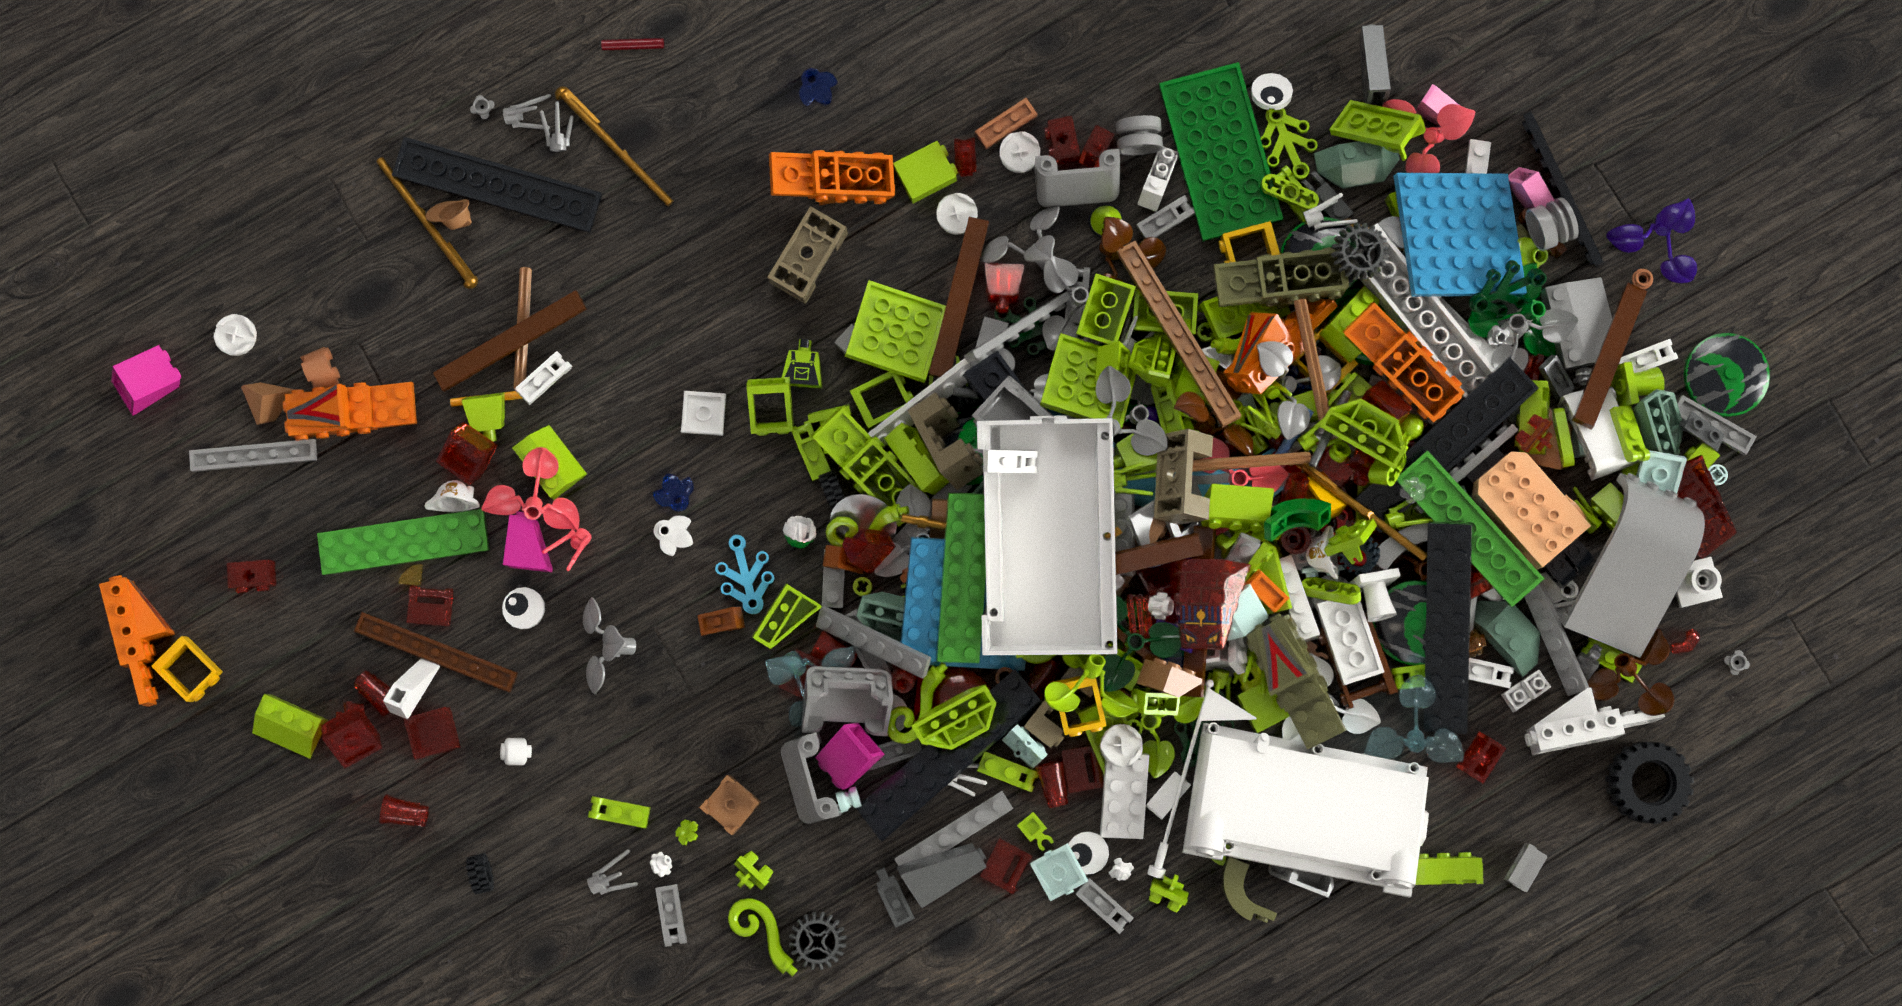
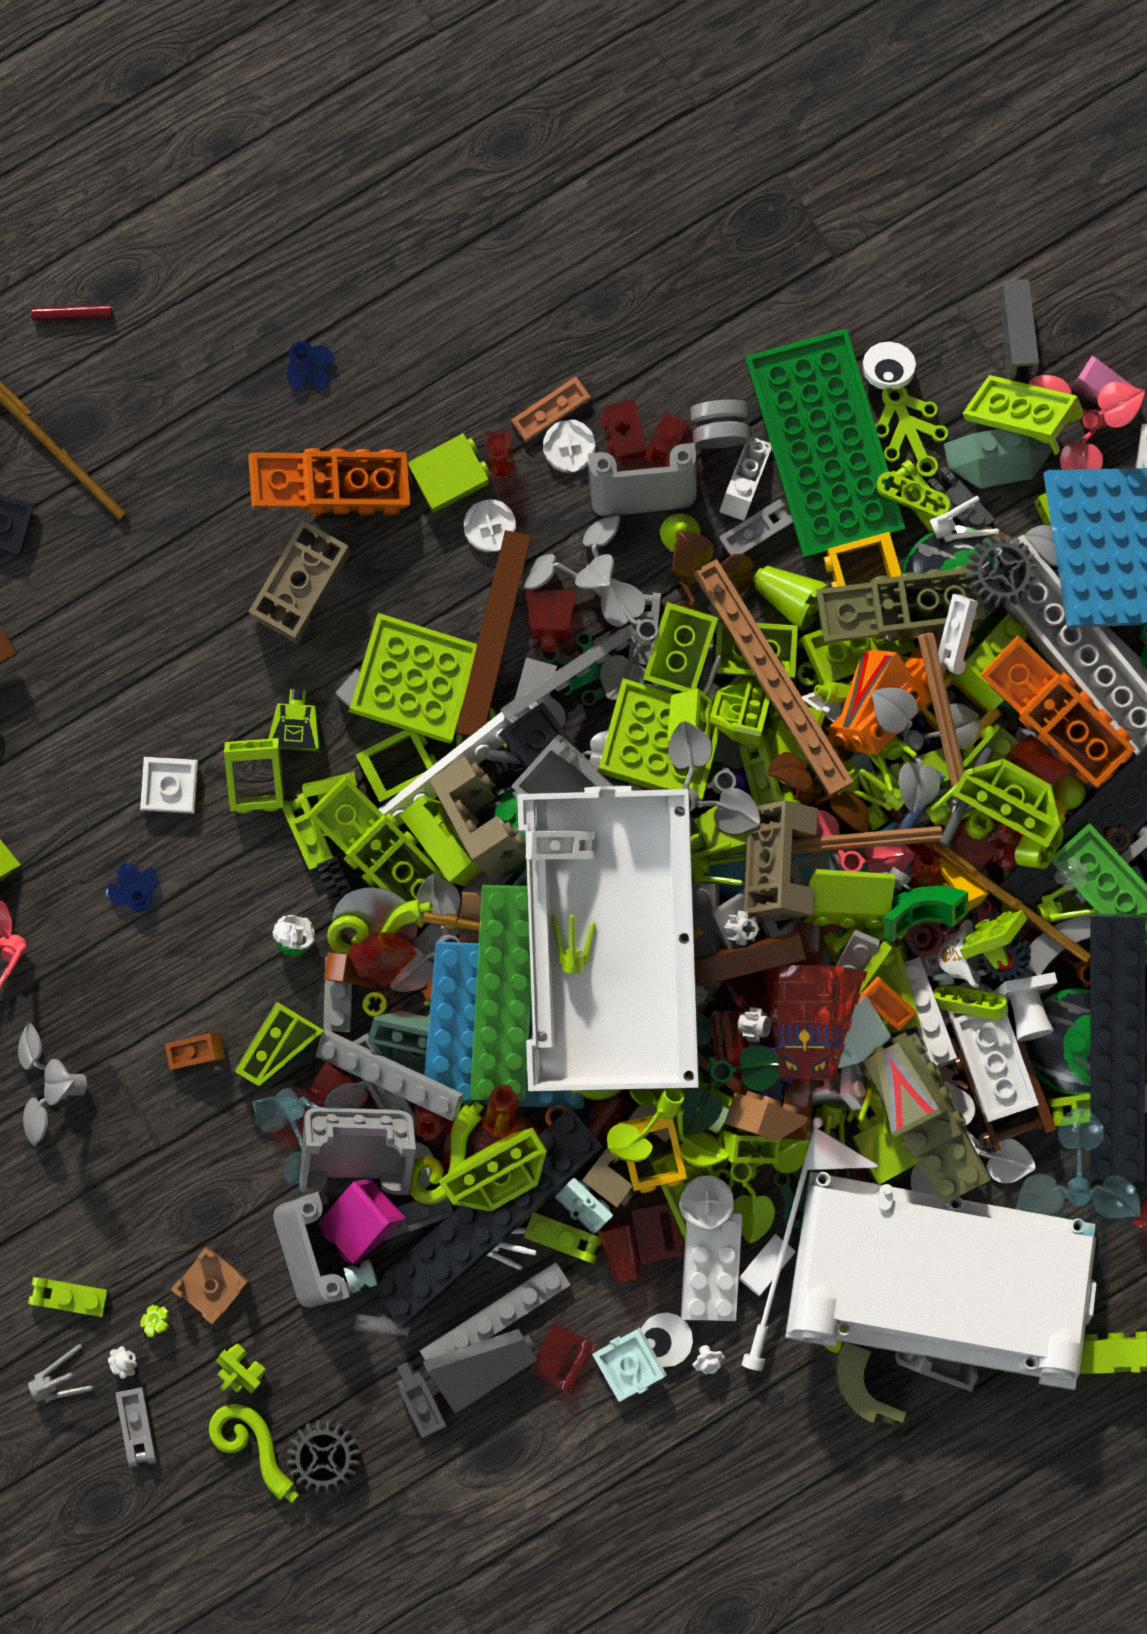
camera: 10 degrees left, 0 degrees up
white plate [653,515,693,556] -> none
medium azure plant [715,535,774,614] -> none
lime plate [1017,812,1054,851] -> none
light grey plate [1075,878,1134,934] -> none
lime hips [1149,874,1189,912] -> none
none -> clear pin [354,1313,410,1337]
none -> clear red plant [482,1085,520,1137]
none -> lime plant [551,915,596,973]
none -> white gear [724,911,760,946]
none -> lime cone [753,566,829,631]
none -> light grey plate [884,867,912,891]
none -> white plate [938,594,978,675]
none -> dark brown plate [1104,826,1131,853]

